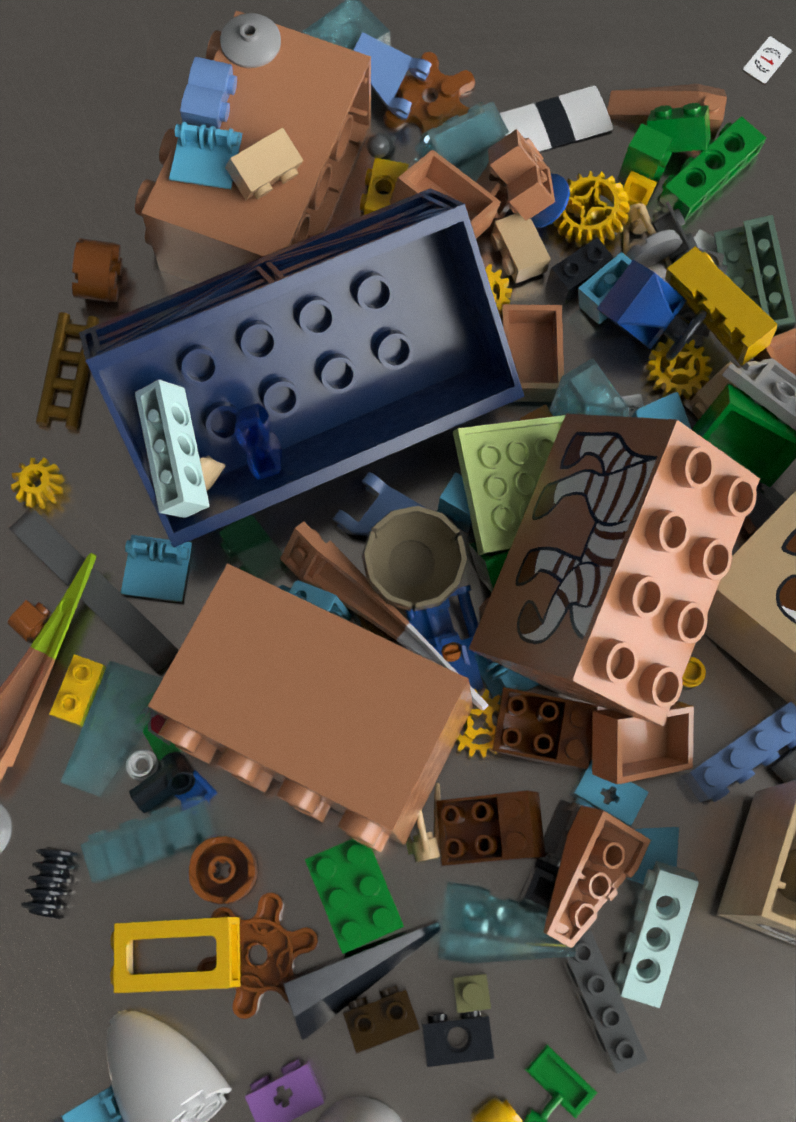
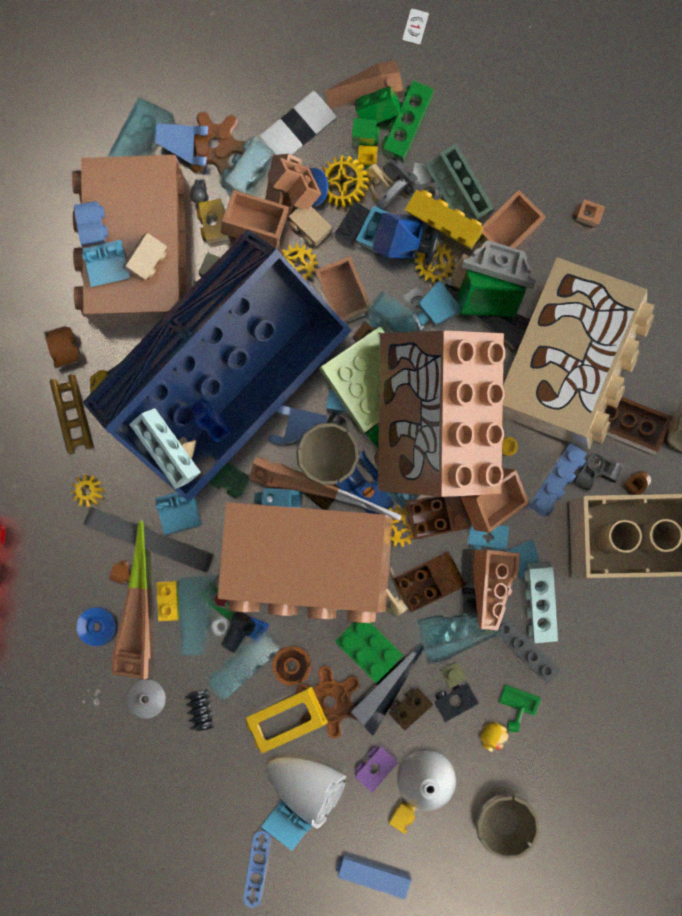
camera: 15 degrees left, 10 degrees up
light grey dish [220,13,281,68] -> none

